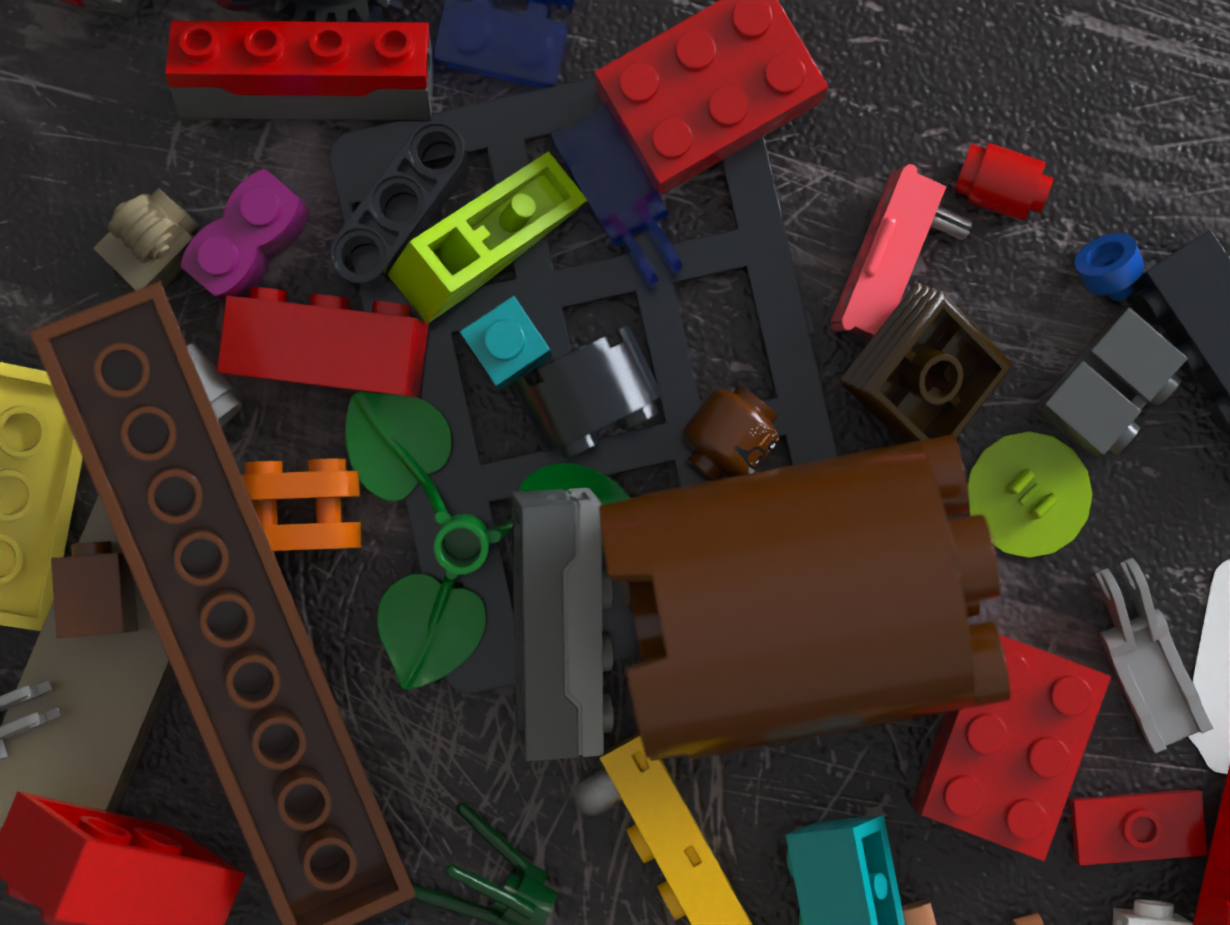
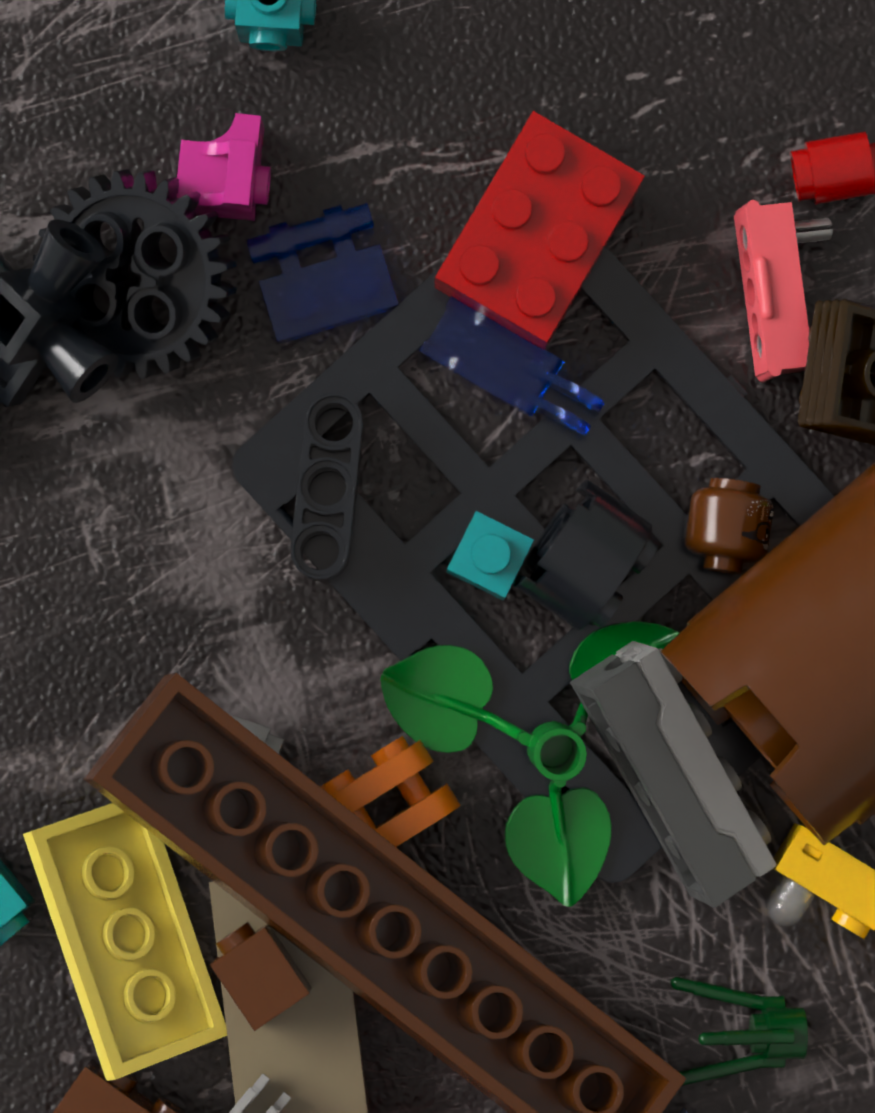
camera: 30 degrees left, 0 degrees up
dark tan brick [93,187,200,290] -> none
red piece [165,20,434,120] -> none
magenta brick [180,169,310,303] -> none
red brick [217,287,429,398] -> none
lime slope [387,151,588,324] -> none

